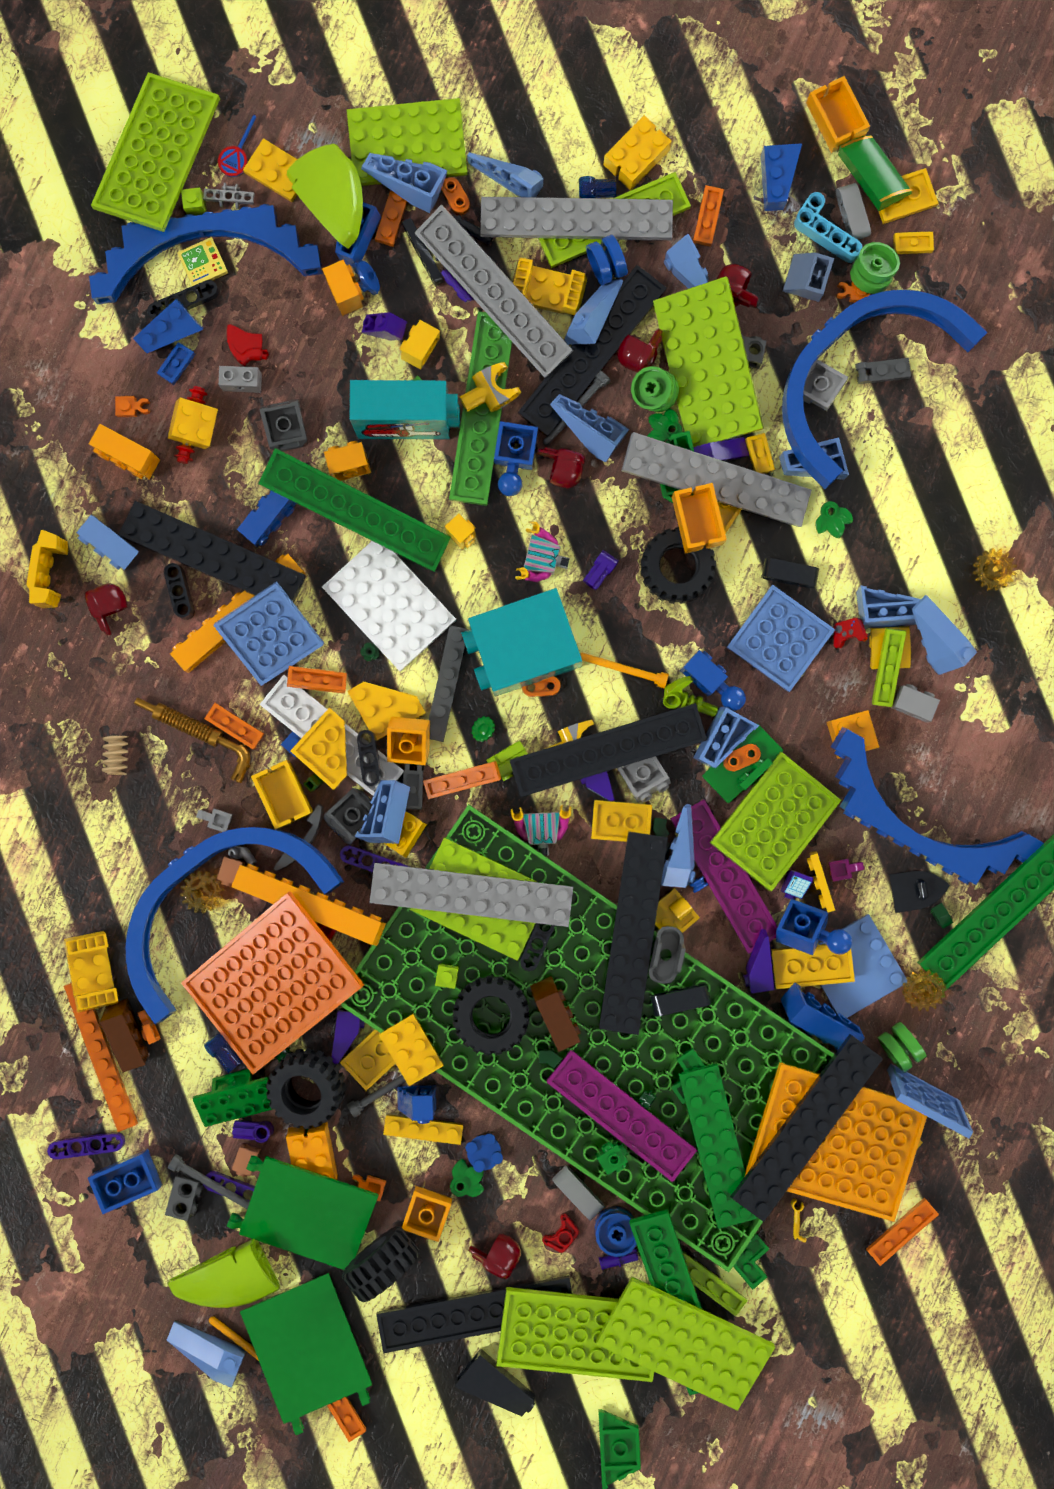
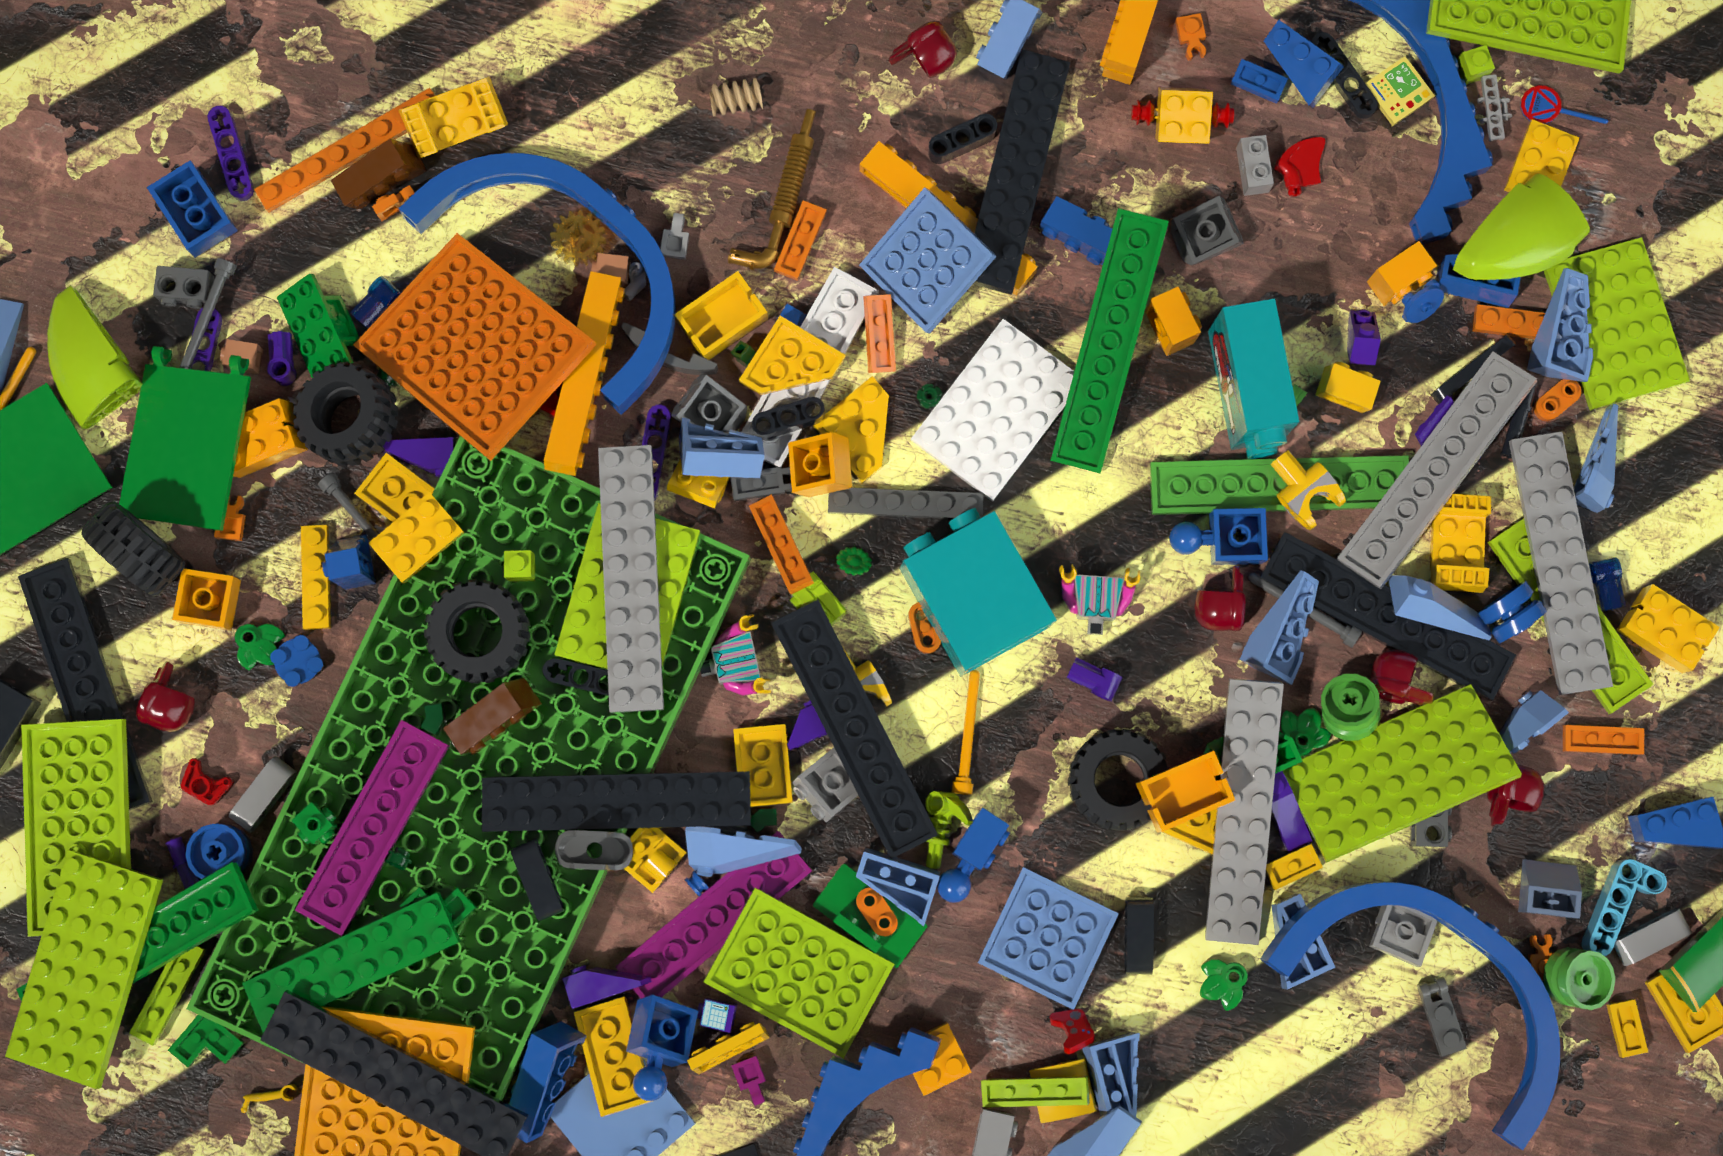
camera: 80 degrees right, 5 degrees down
yellow brick [445,513,476,550] -> none

